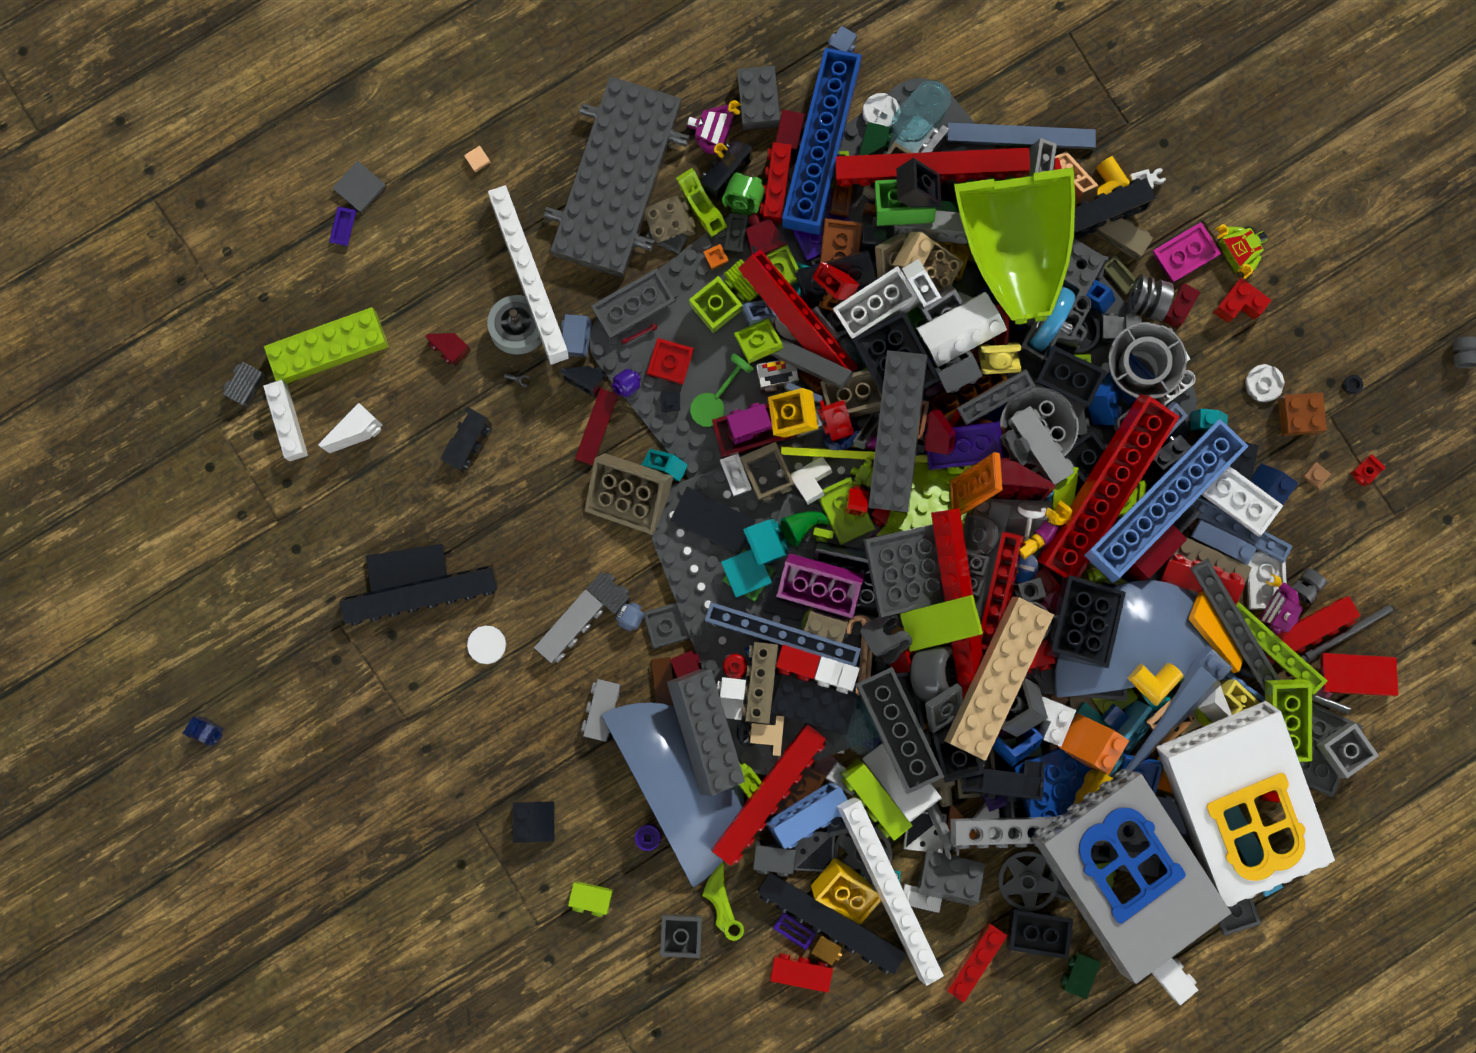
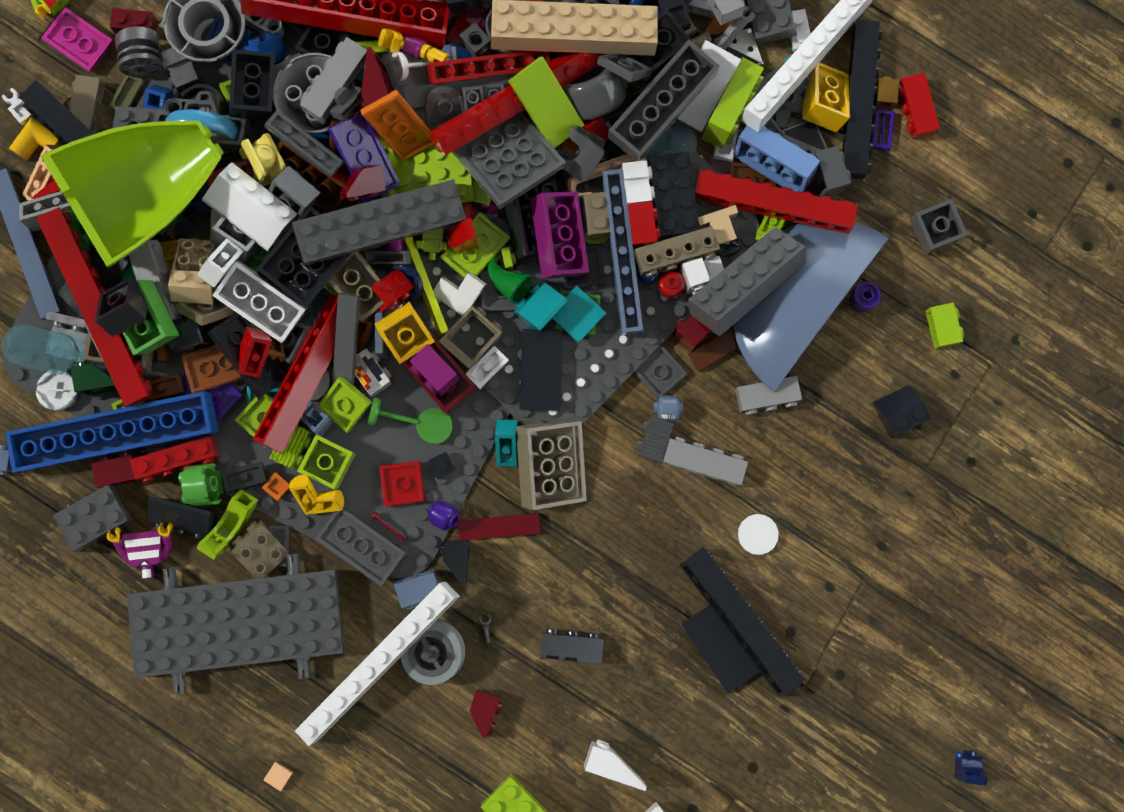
camera: 120 degrees left, 0 degrees up
lime piece [702,862,744,941] -> none
dark red torso [746,213,787,255] -> none
none -> yellow brick [289,475,344,515]

